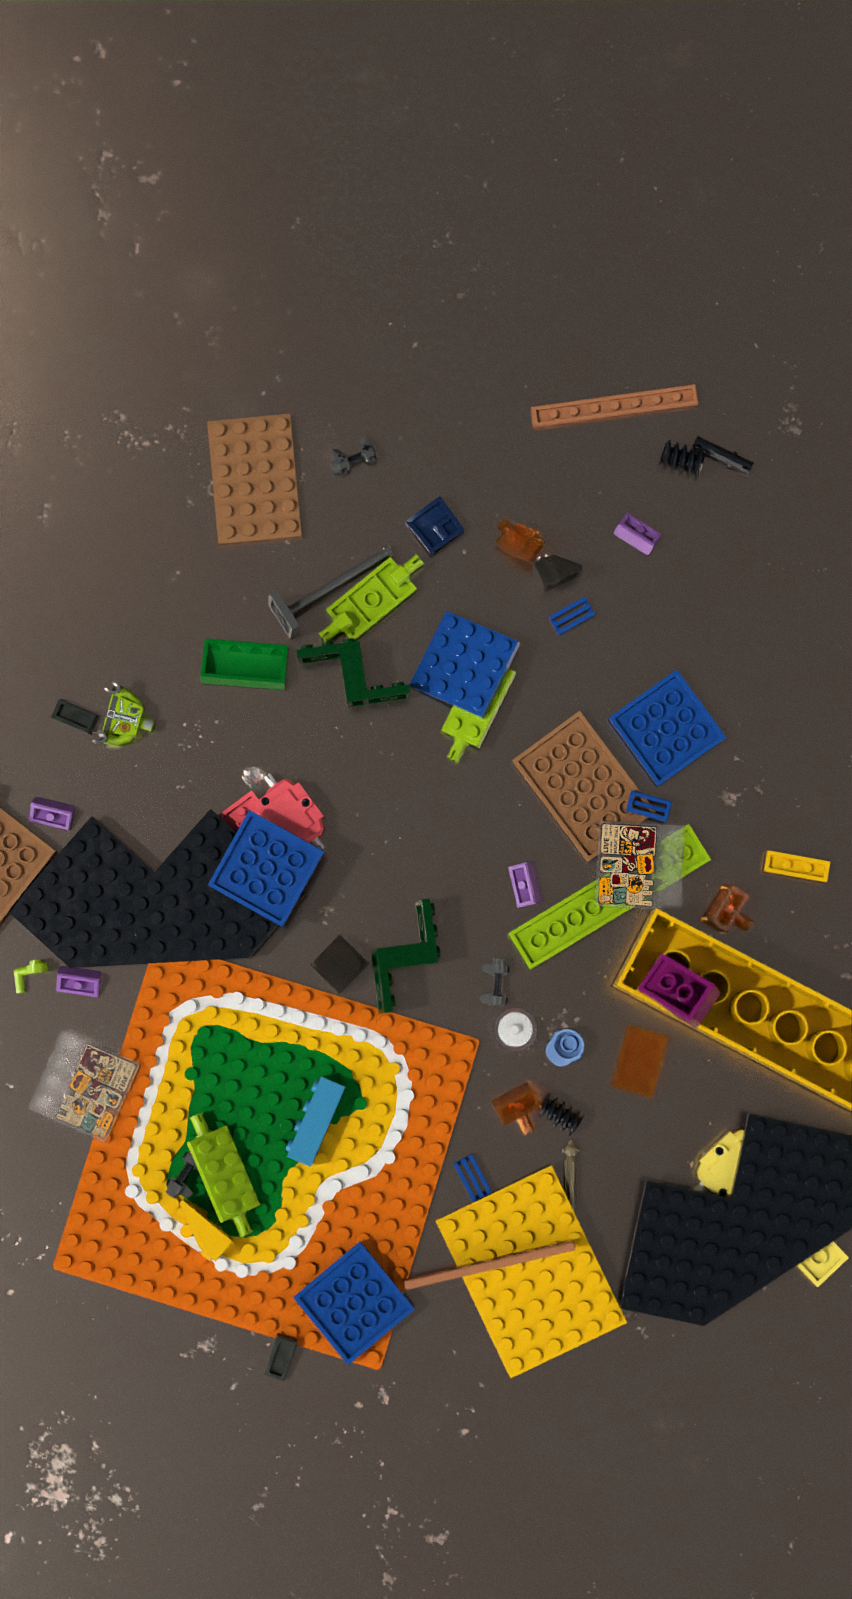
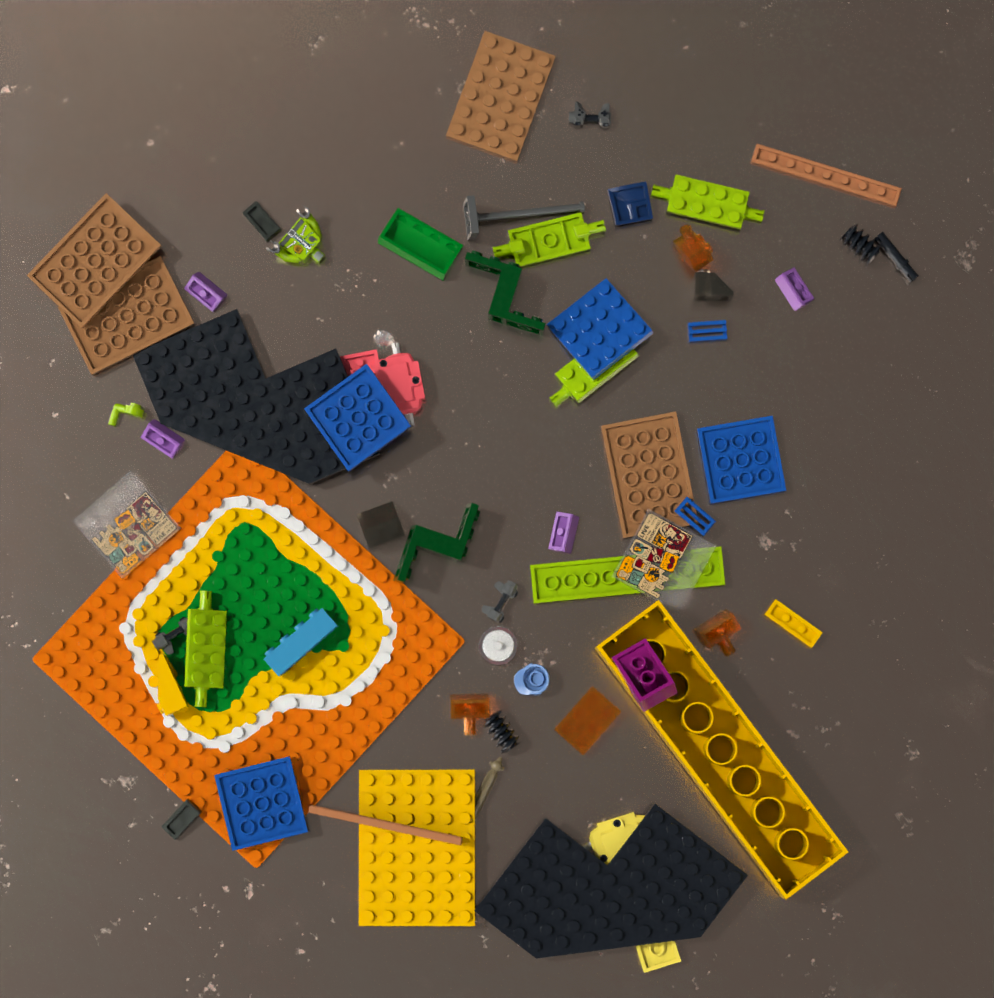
camera: 25 degrees right, 0 degrees up
blue tile [453,1154,492,1202] -> none
none -> lime plate [651,175,765,230]

